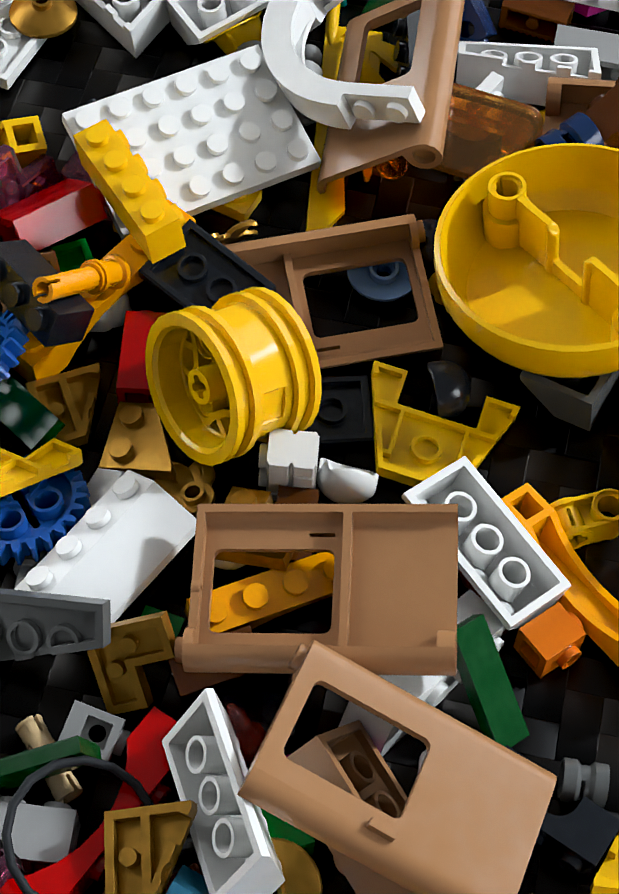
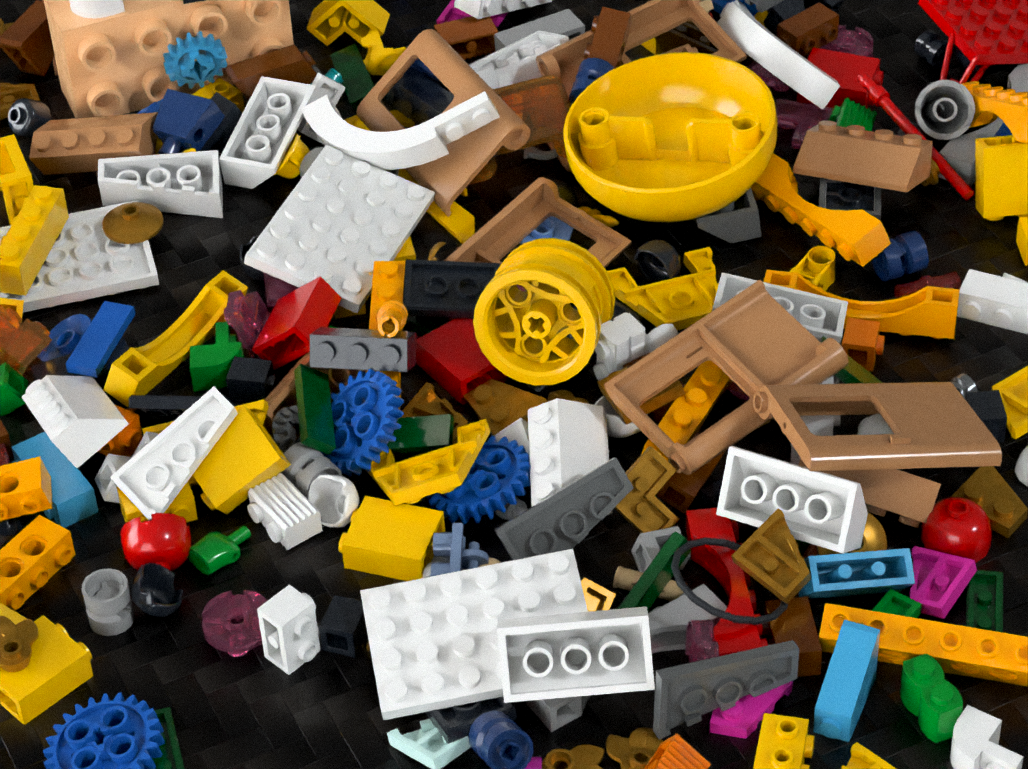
camera: 35 degrees left, 15 degrees down
yellow brick [73,119,186,264] -> none

